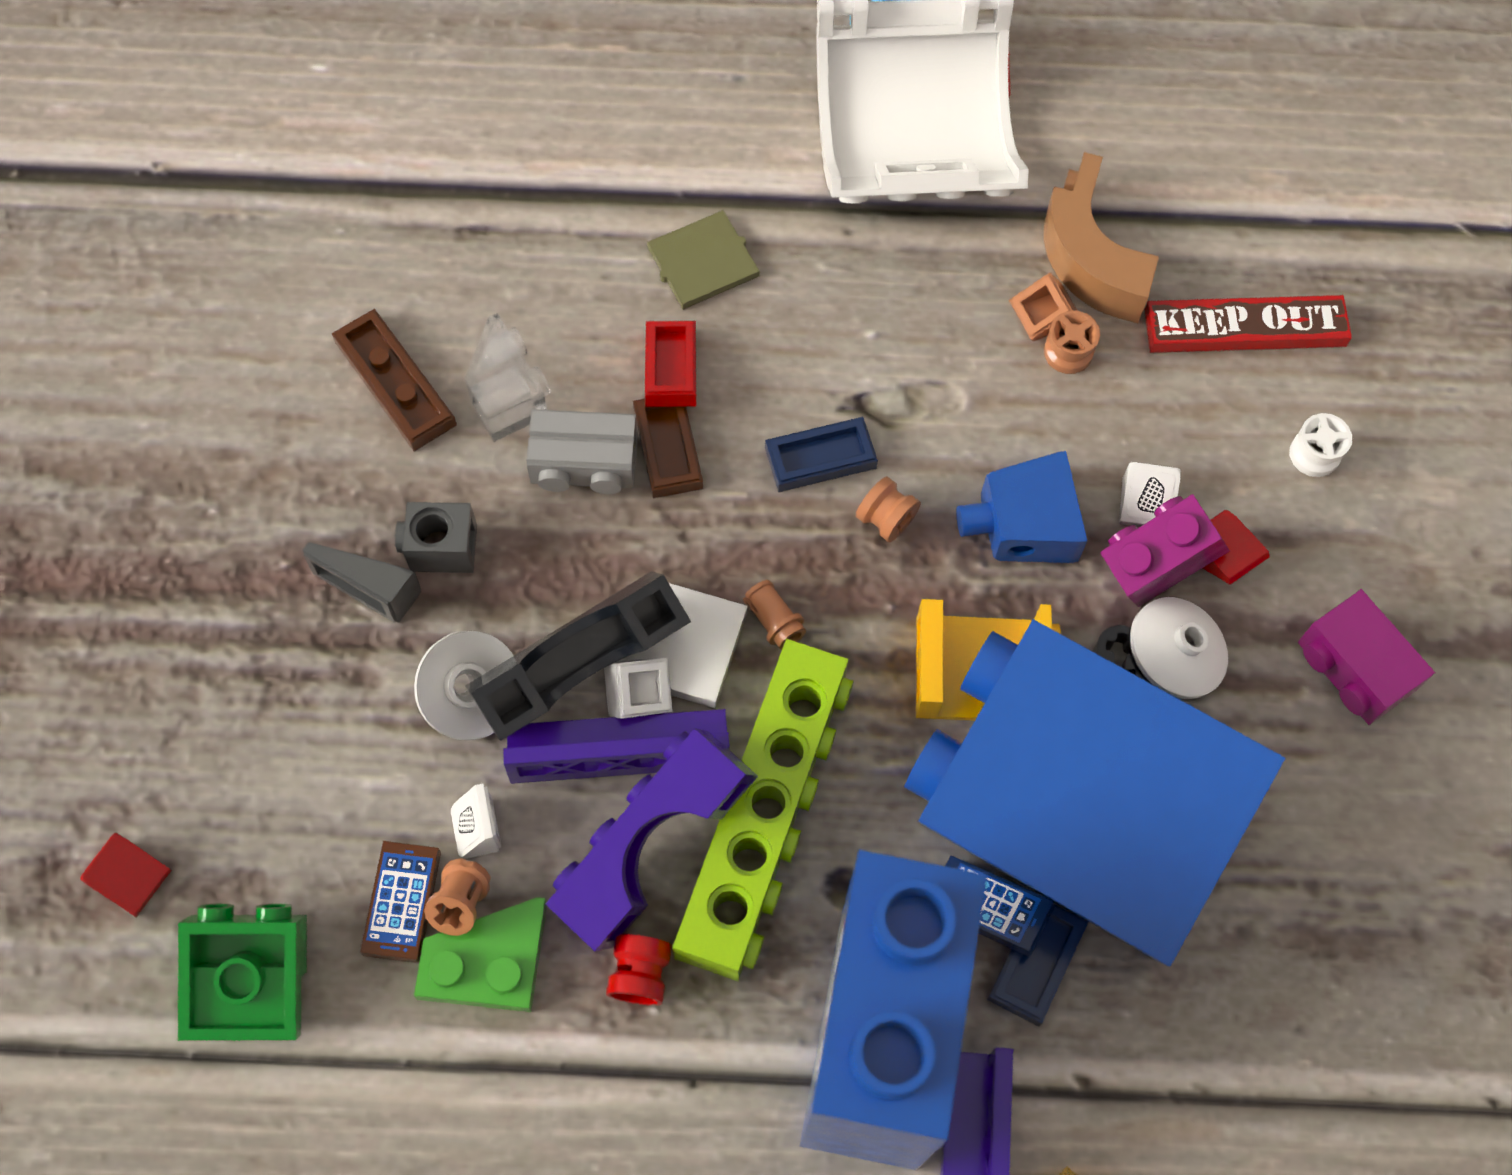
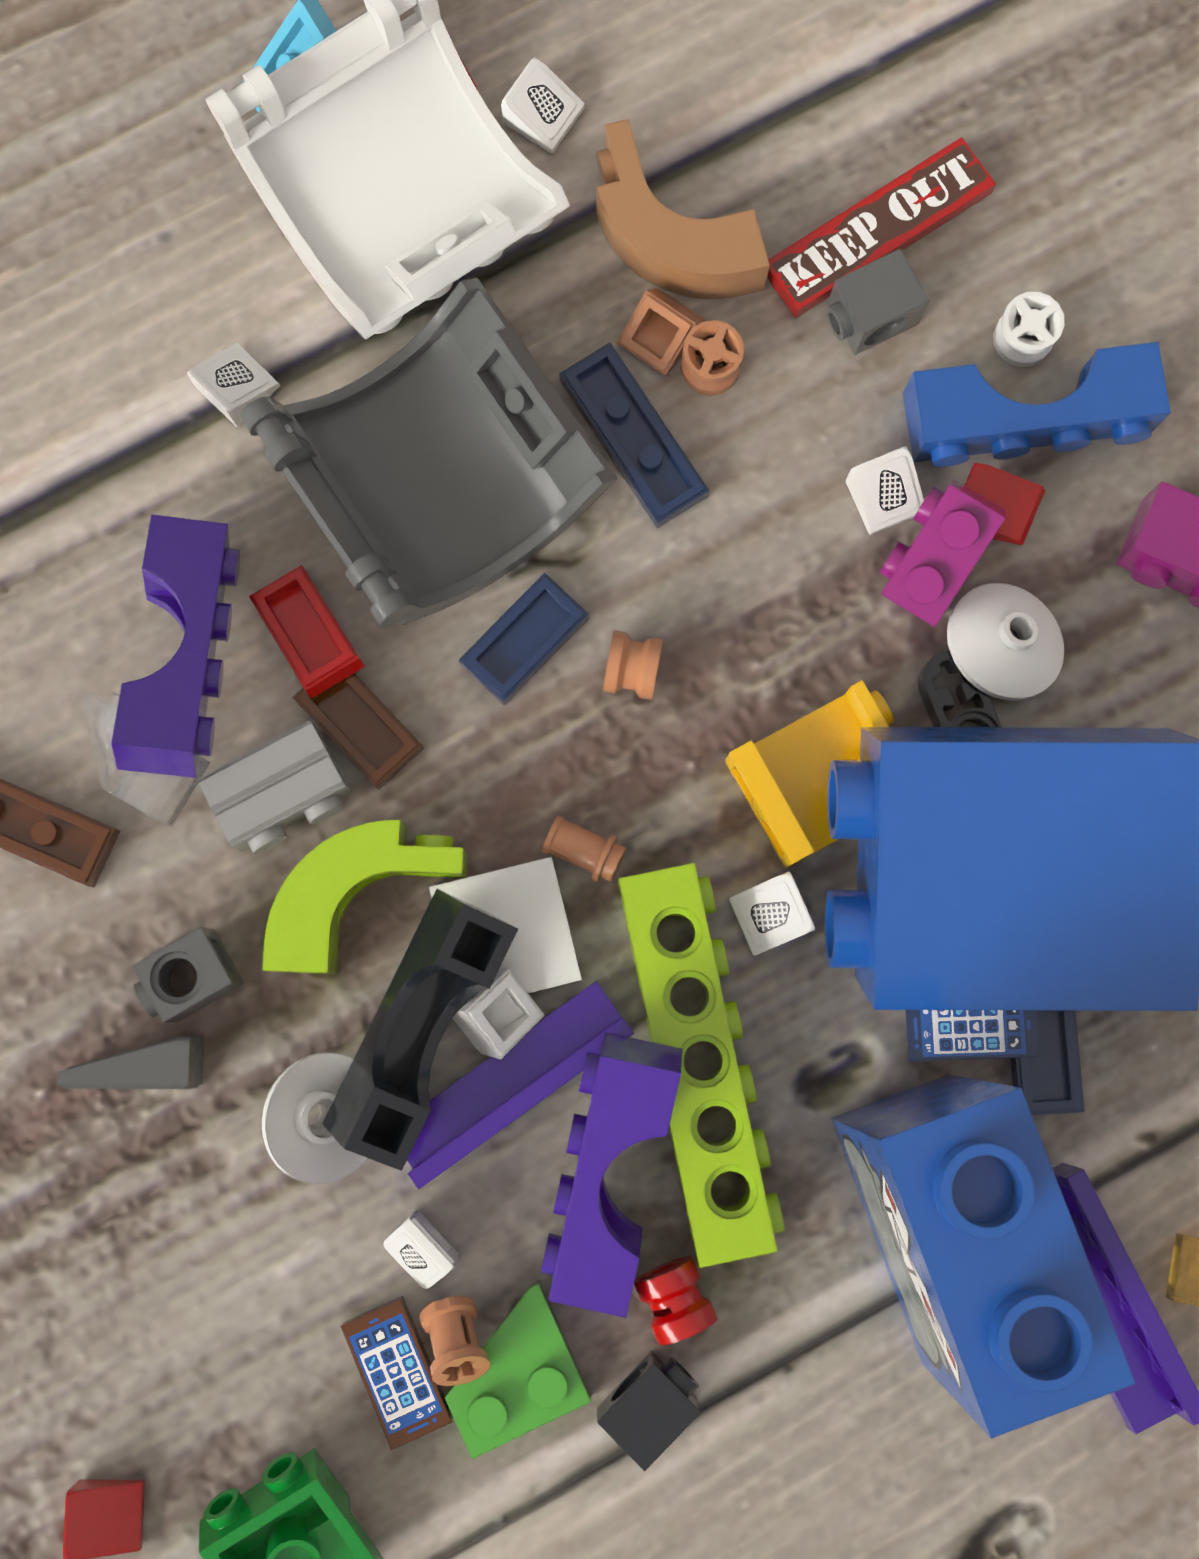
camera: 30 degrees left, 15 degrees up
olive piece [647,210,760,309] -> none
blue torso [956,451,1087,563] -> none
none -> dark purple arch [111,514,240,778]
none -> white slope [187,342,280,427]
none -> dark grey hinge [239,278,618,628]
none -> lime arch [262,820,468,974]
none -> white slope [501,57,585,154]
none -> dark blue tile [559,342,709,528]
none -> black brick [597,1351,701,1472]
none -> white slope [728,871,815,956]
none -> dark grey brick [826,249,929,355]
none -> blue arch [903,342,1171,467]

